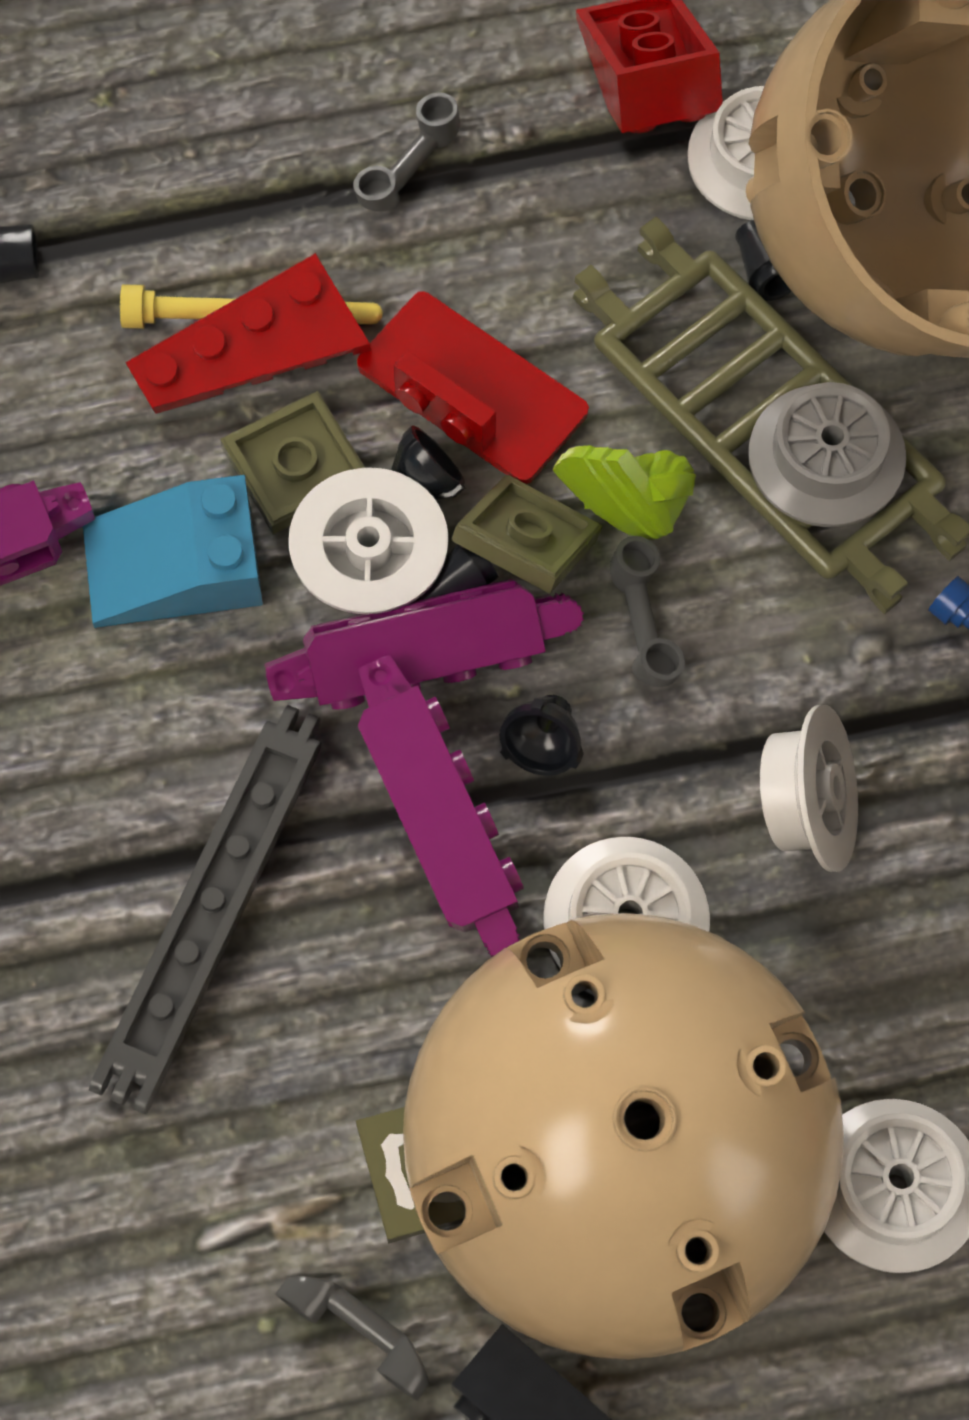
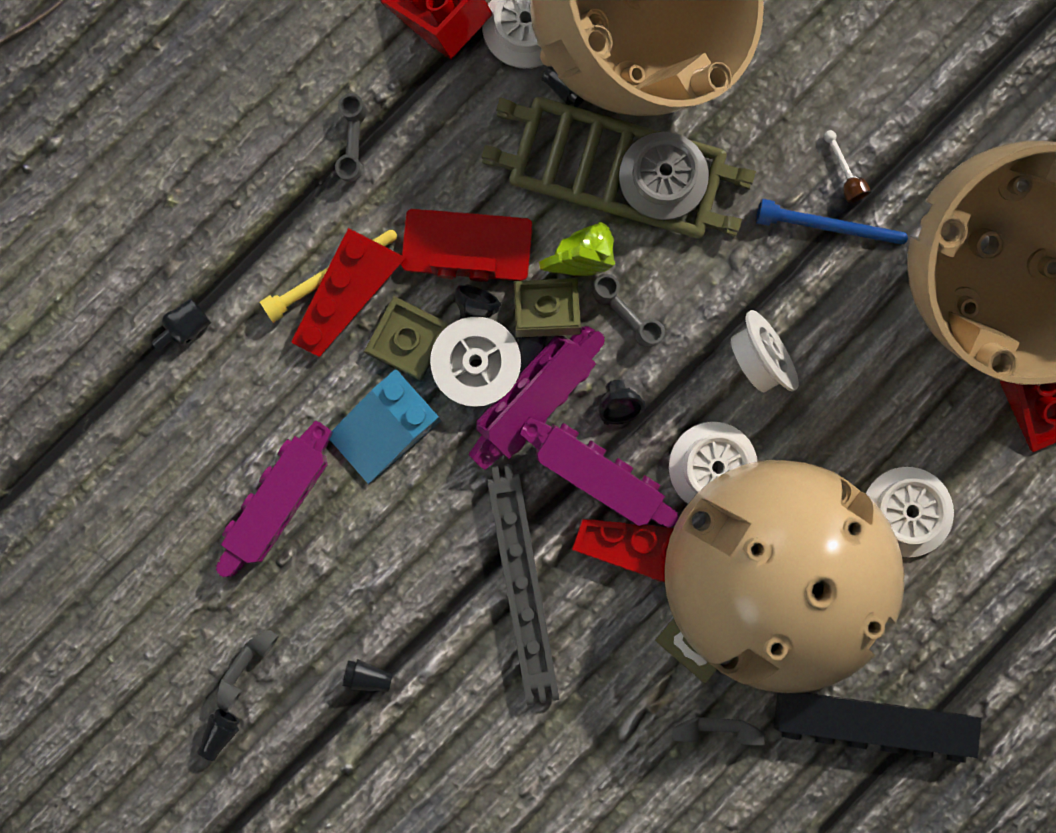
camera: 30 degrees left, 15 degrees up
none -> red wing [572,519,674,583]

